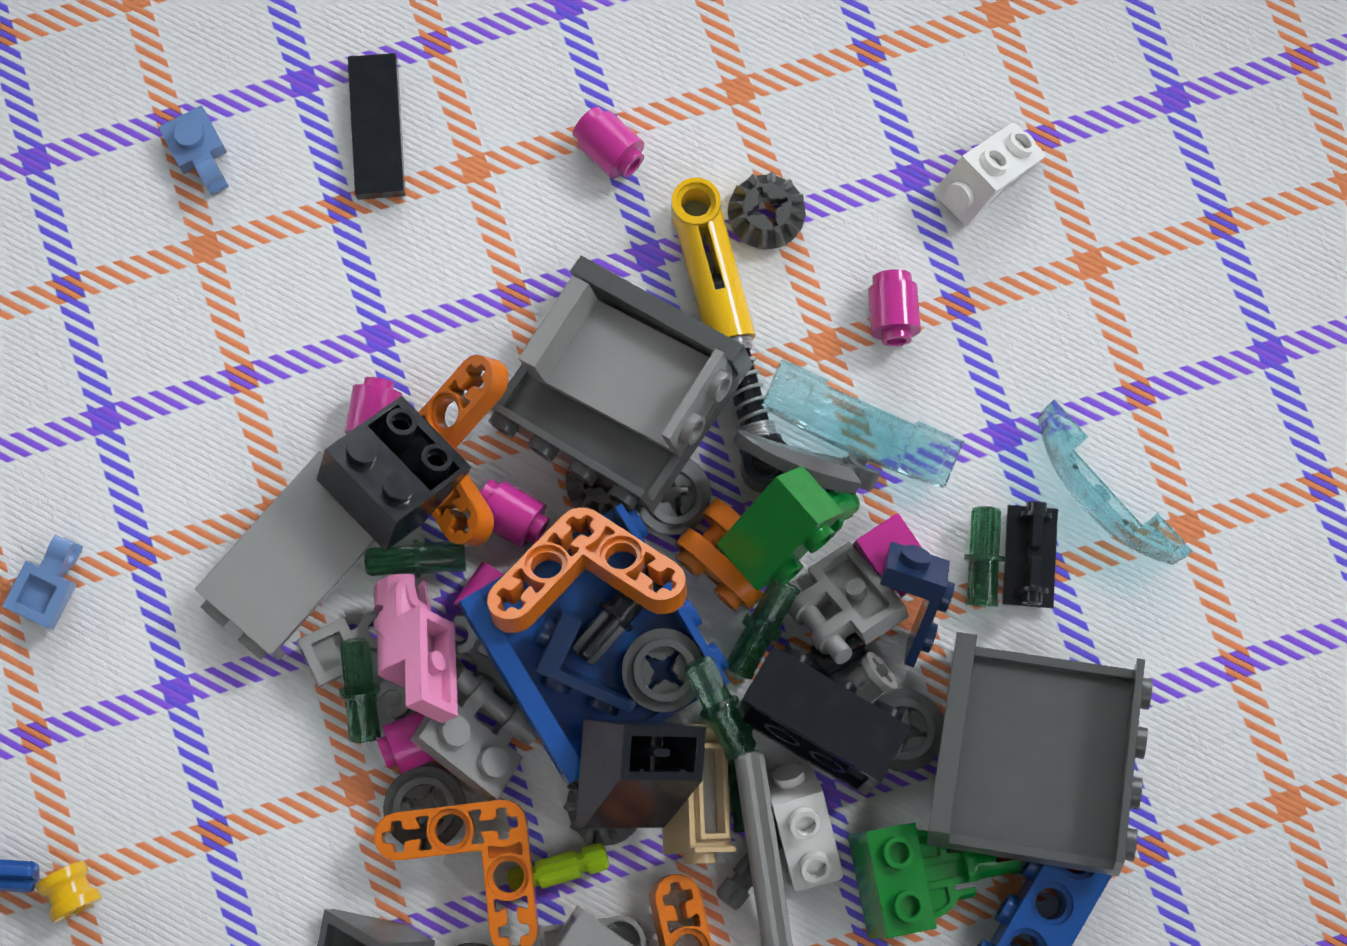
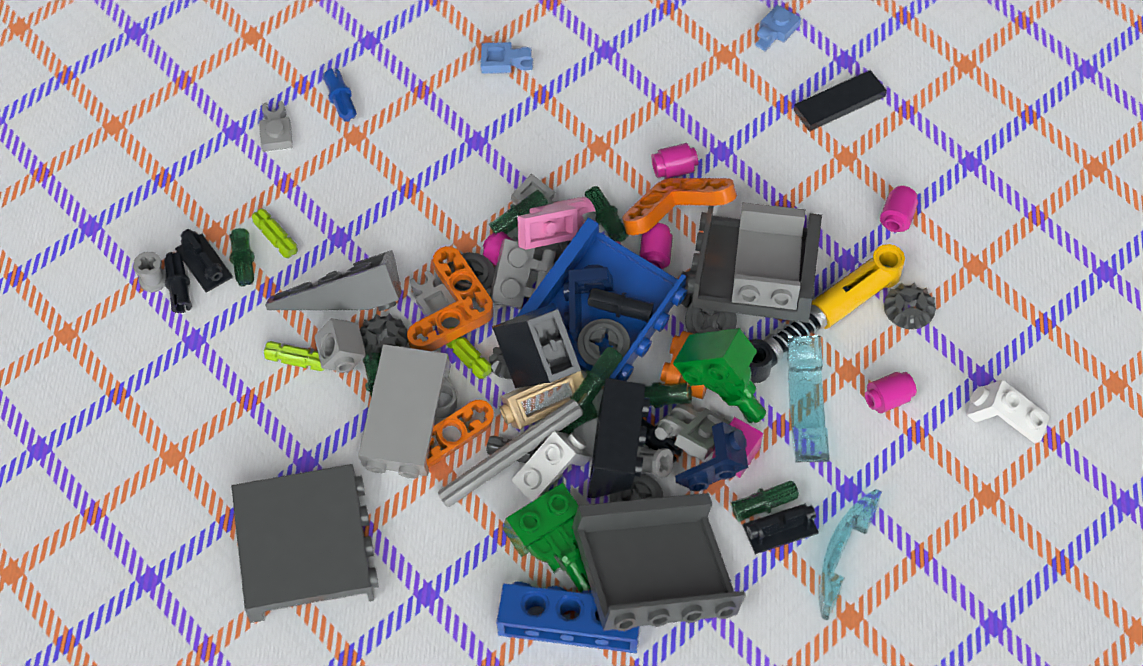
camera: 70 degrees right, 20 degrees down
yellow wheel [35,861,102,924] -> none
light grey panel [195,451,375,661] -> none
black slope [316,396,471,552] -> none
orange beam [487,507,687,633] -> none
dark grey piece [733,430,881,494] -> none
none -> light grey plate [410,271,456,319]

